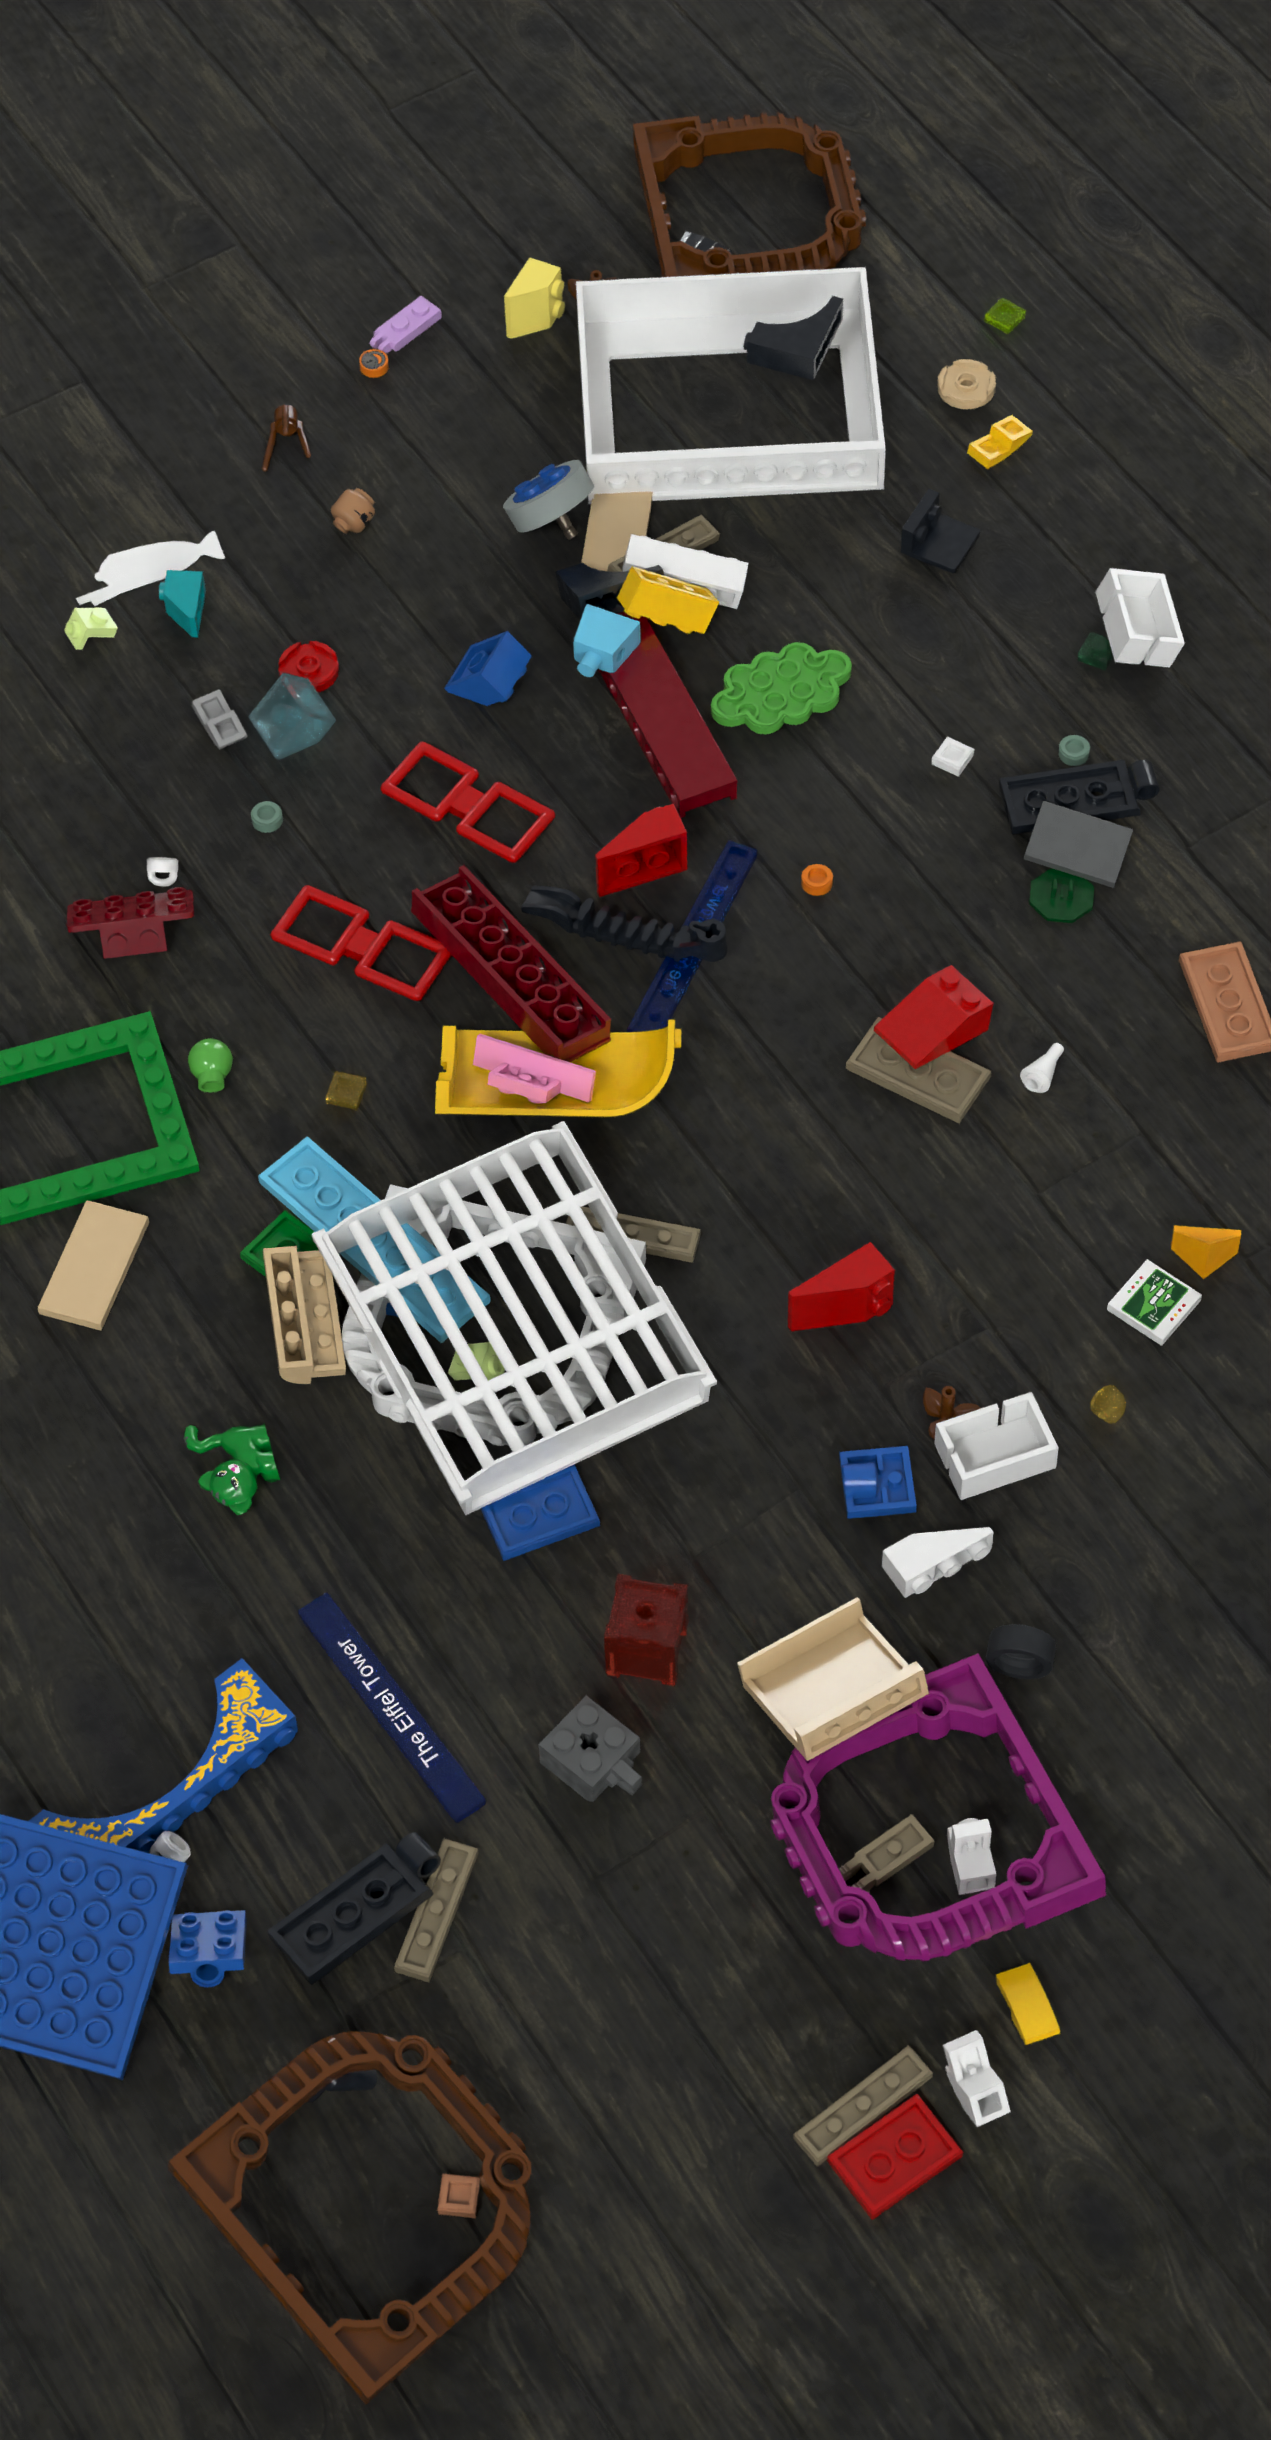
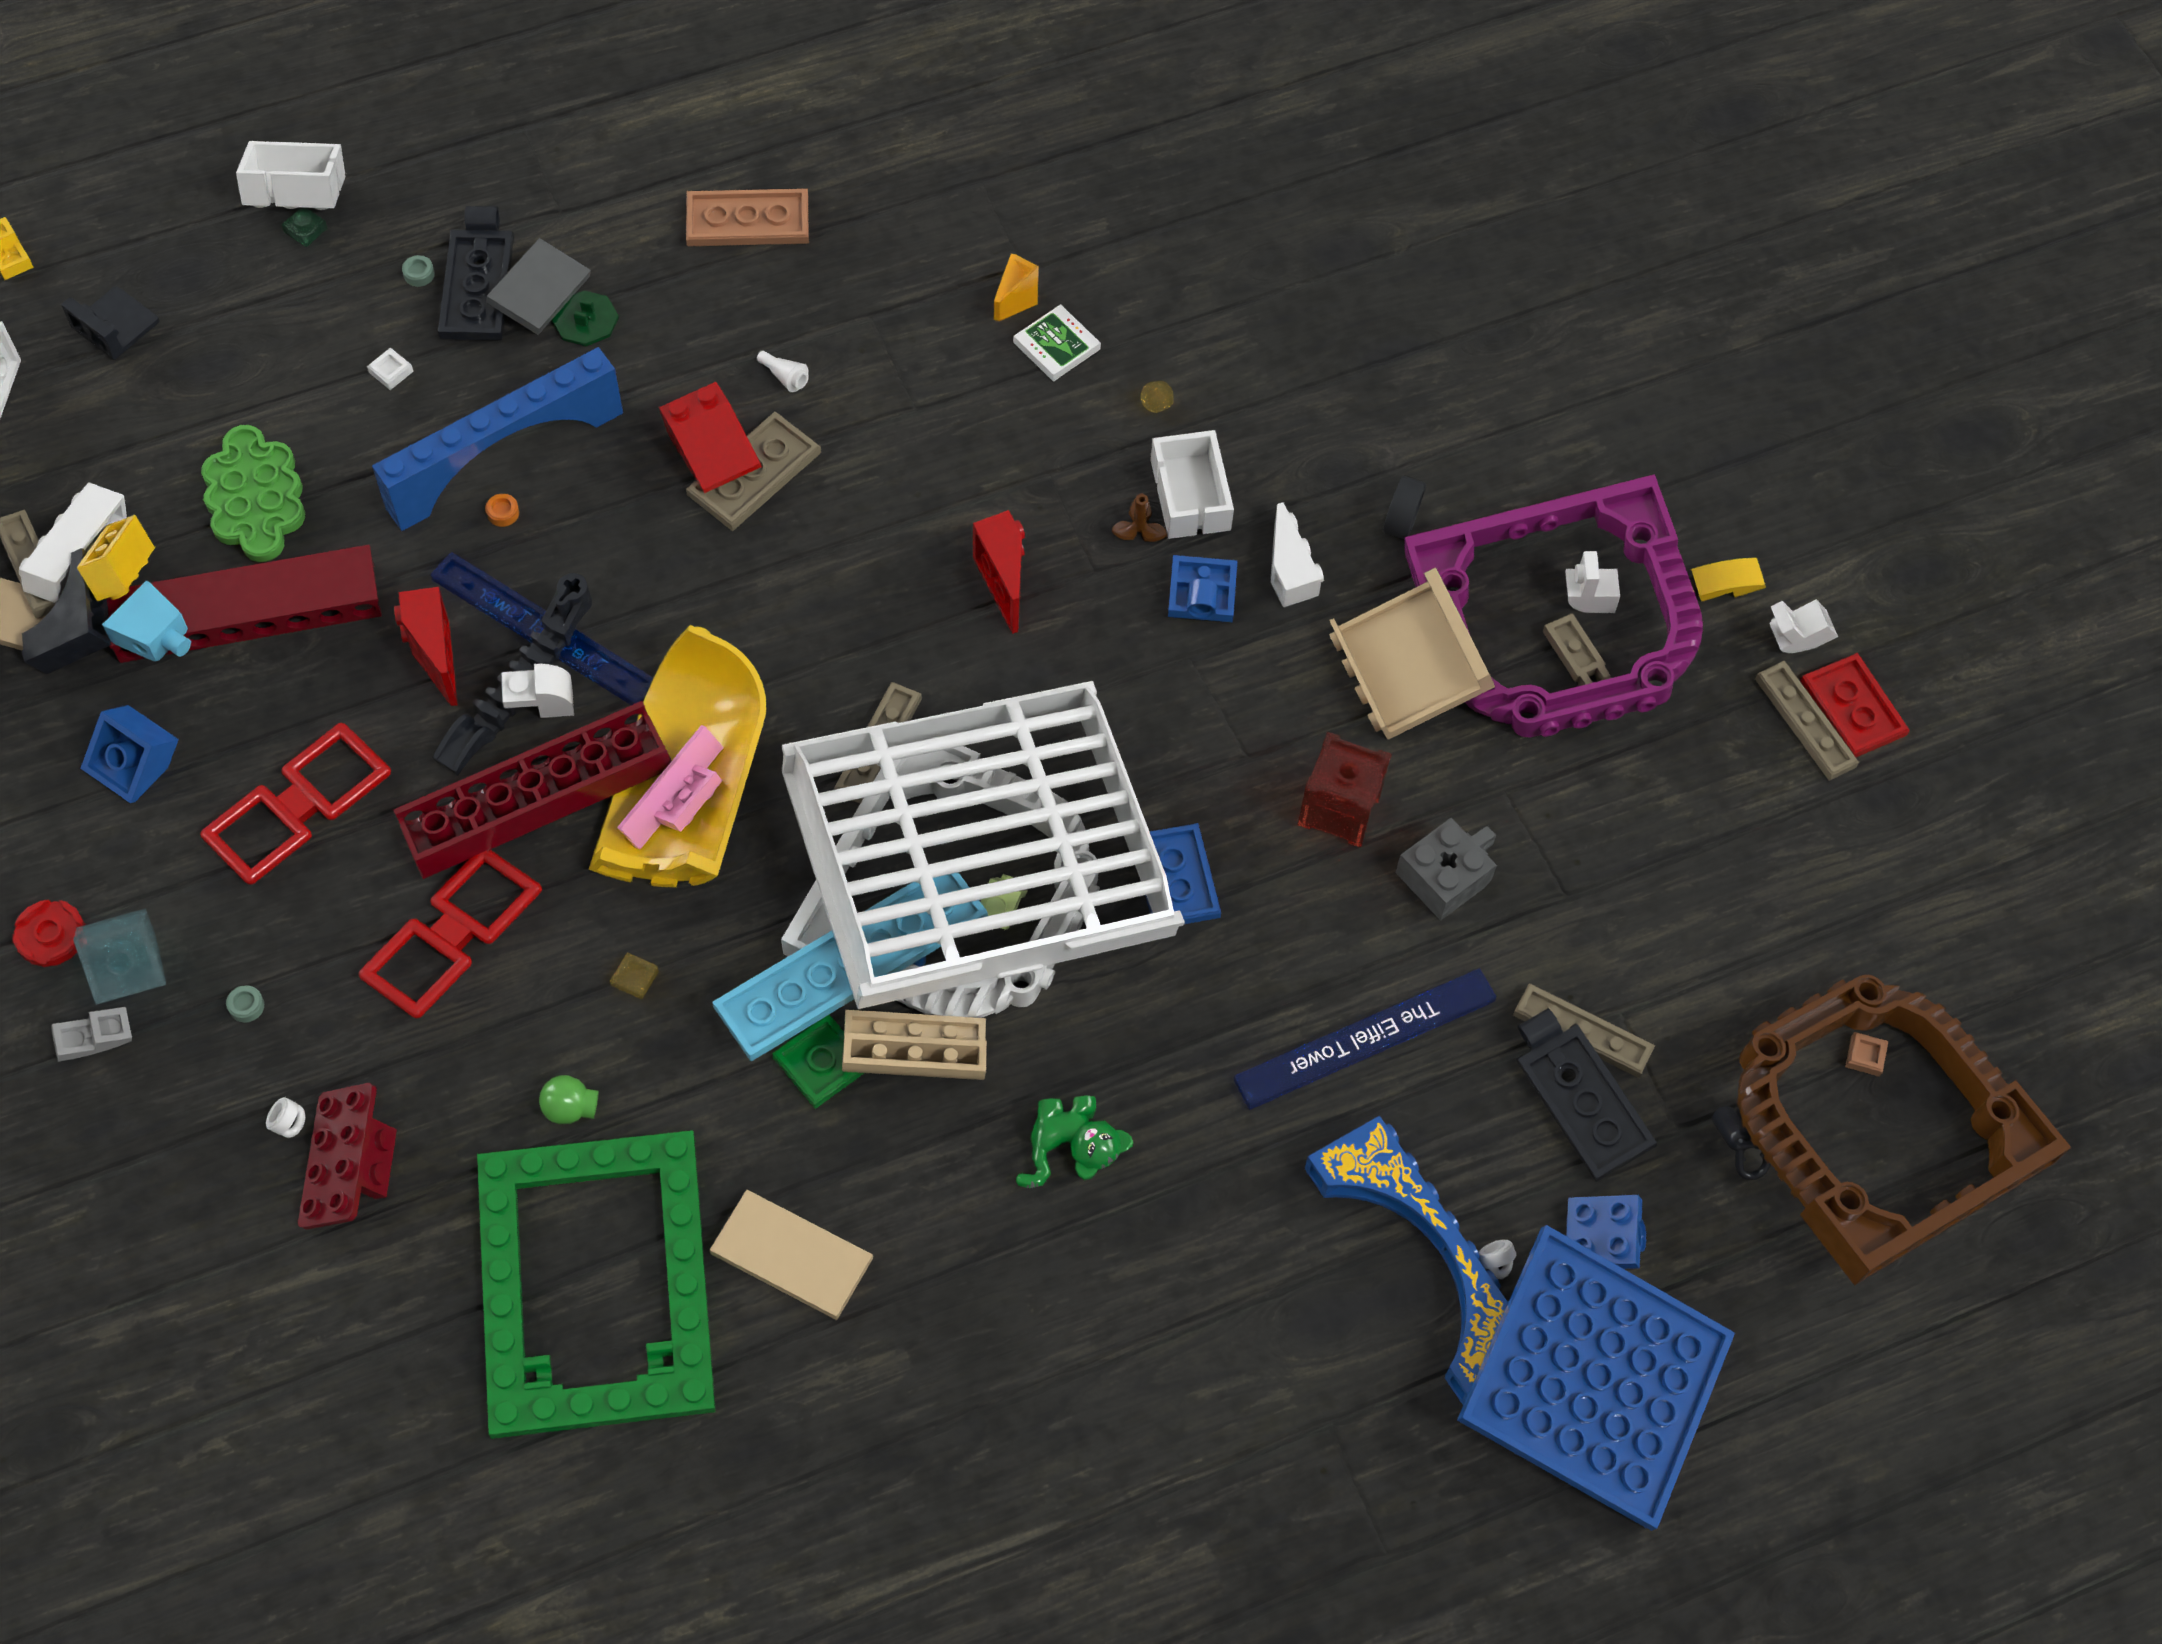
camera: 85 degrees left, 5 degrees up
none -> blue arch [372,347,623,531]
none -> white brick [502,664,574,718]

